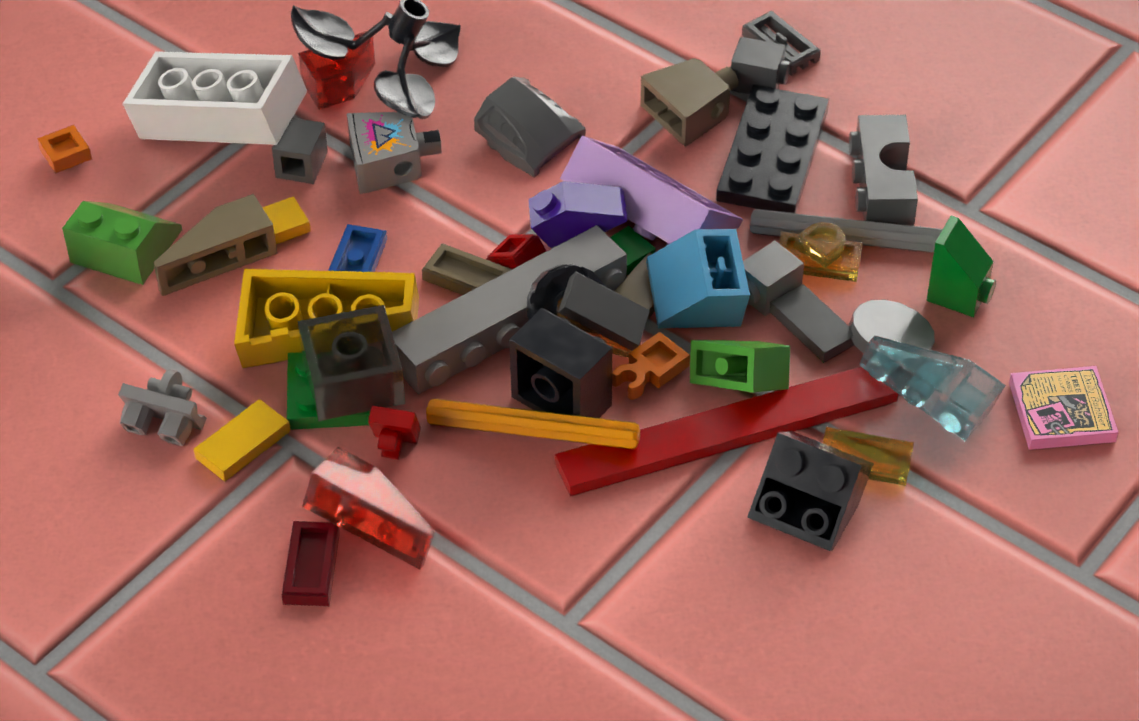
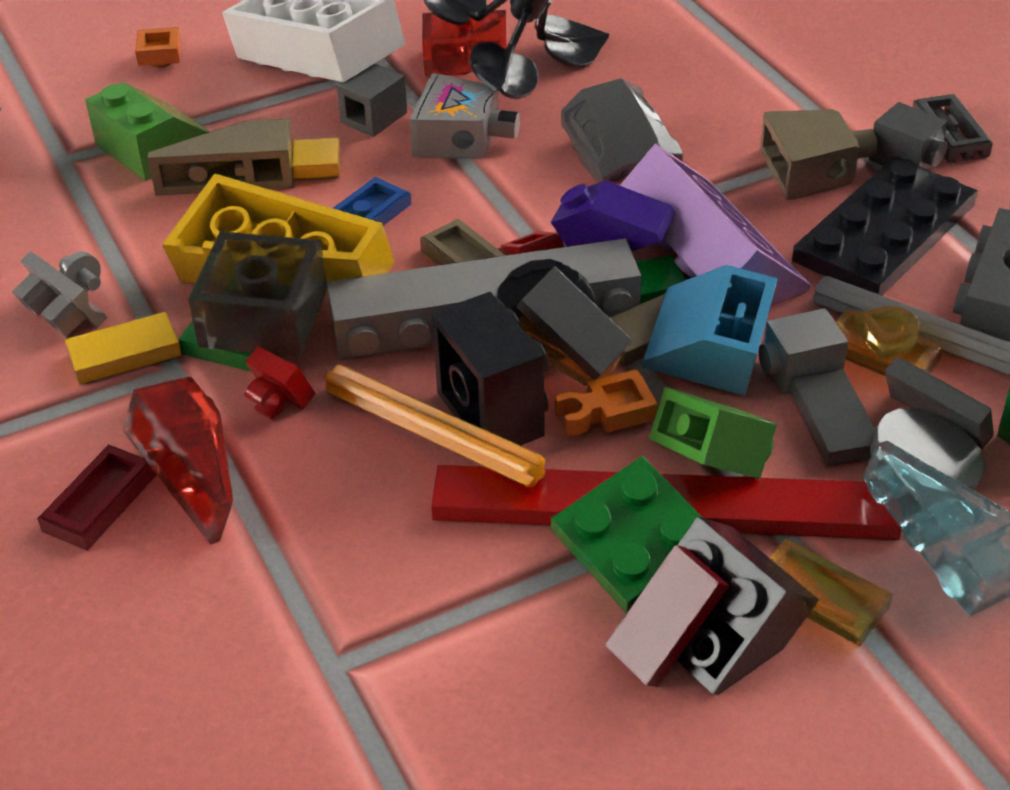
camera: 25 degrees right, 5 degrees down
none -> green plate [551,455,703,614]
none -> tile [605,545,729,687]
none -> dark grey tile [885,357,994,450]

